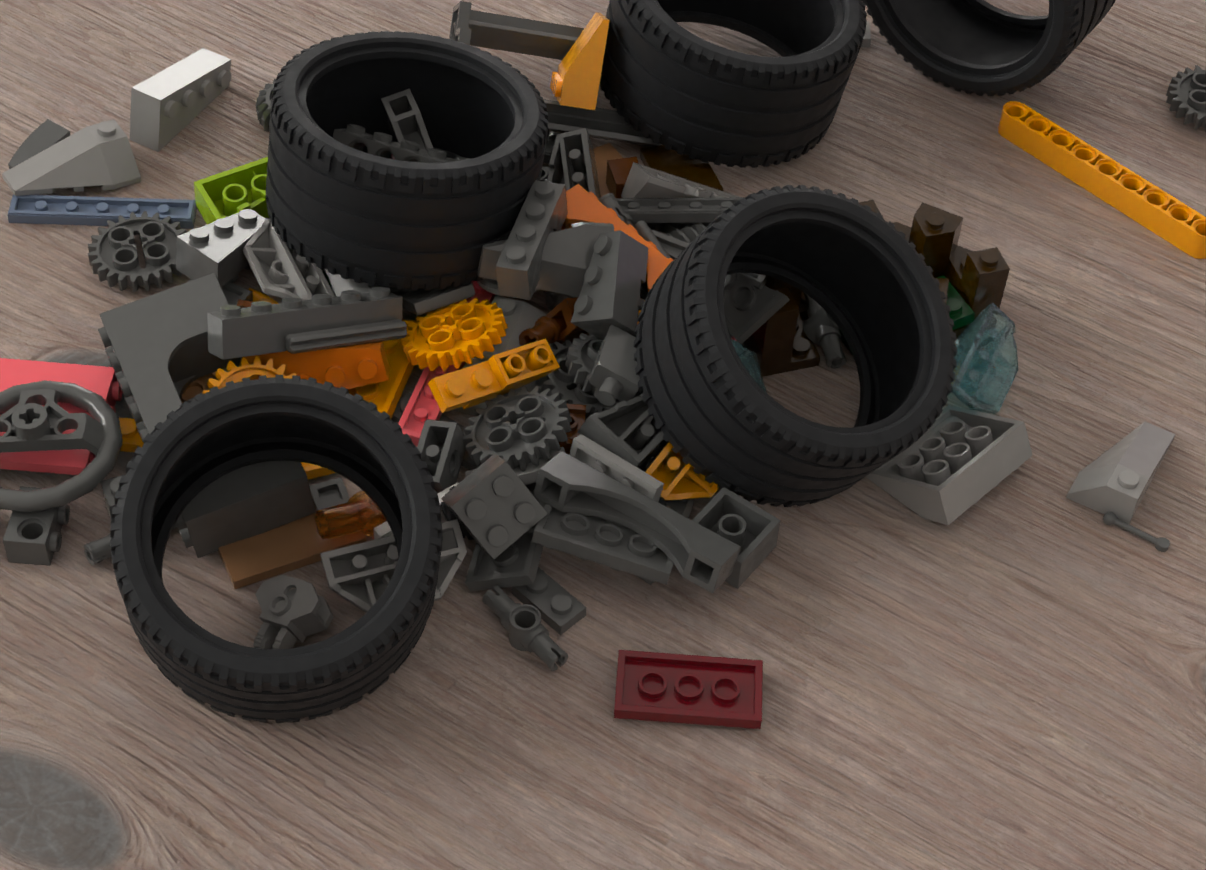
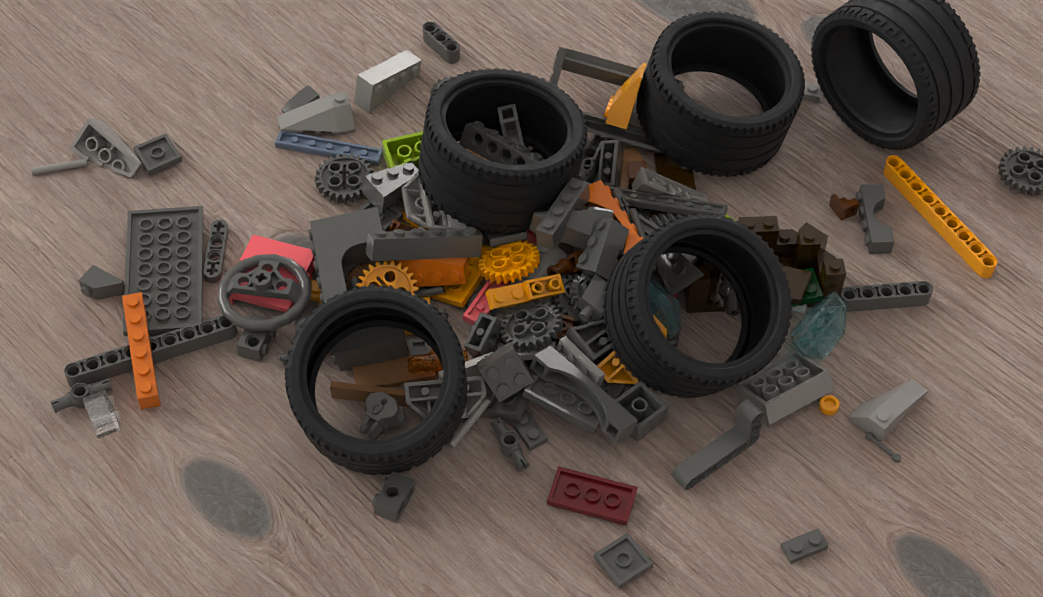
camera: 15 degrees right, 5 degrees up
dark grey axle [285,319,407,354] -> none
none -> medium nougat tile [330,381,410,407]
none -> dark grey brick [372,471,415,523]
none -> dark grey beam [422,22,460,64]
none -> light grey bar [448,397,491,448]
none -> dark grey plate [594,533,653,589]
none -> dark grey beam [671,399,764,490]
none -> dark grey plate [781,528,829,564]
none -> light orange tile [819,395,840,415]
none -> reddish brown panel [829,194,859,221]
none -> dark grey beam [838,281,933,312]
none -> dark grey arch [856,184,894,254]

